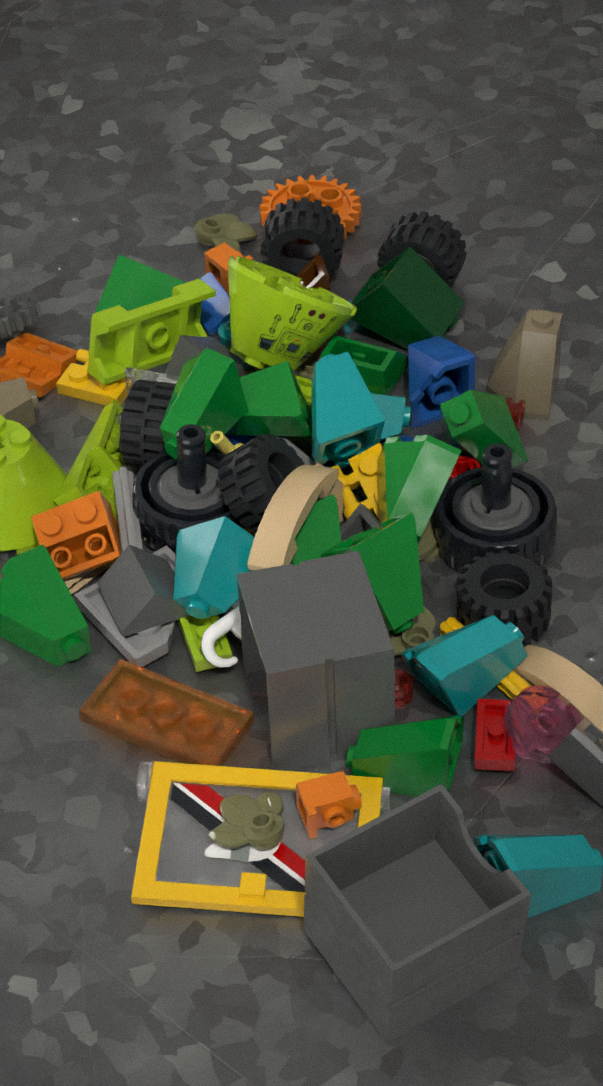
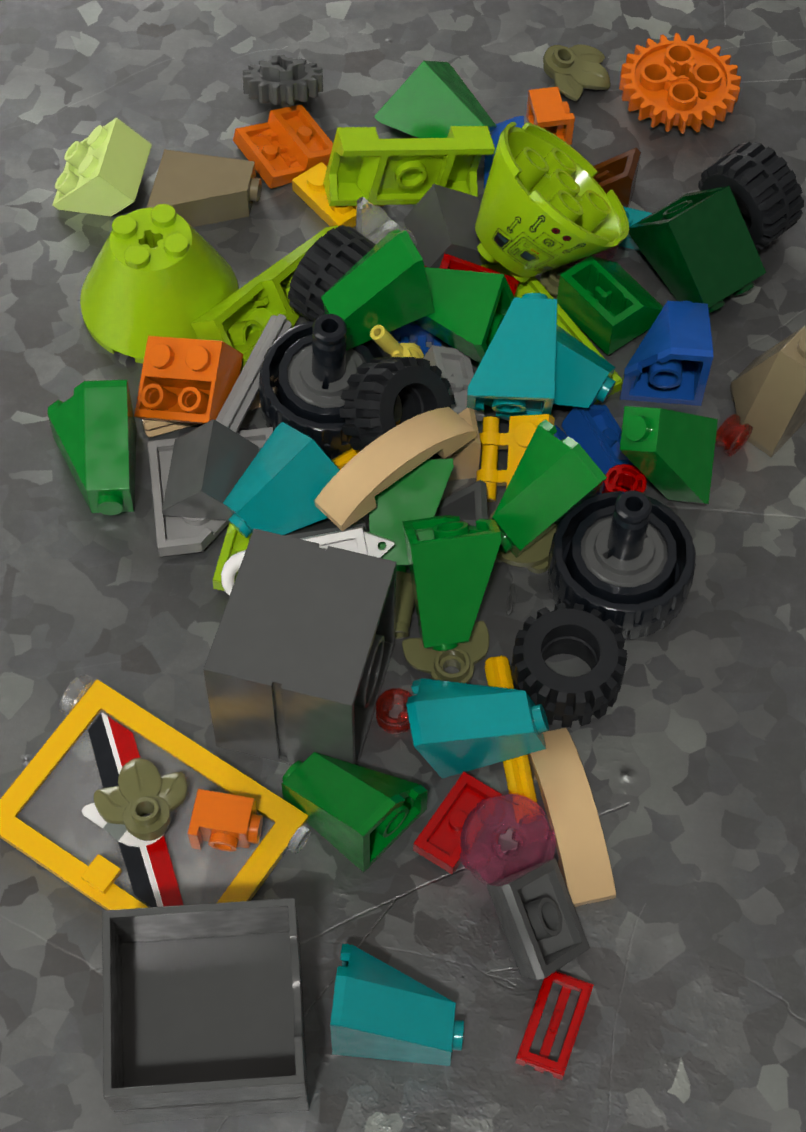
camera: 25 degrees right, 15 degrees up
clear orange plate [79,659,254,766] -> none
black tyre [261,197,344,278] -> none

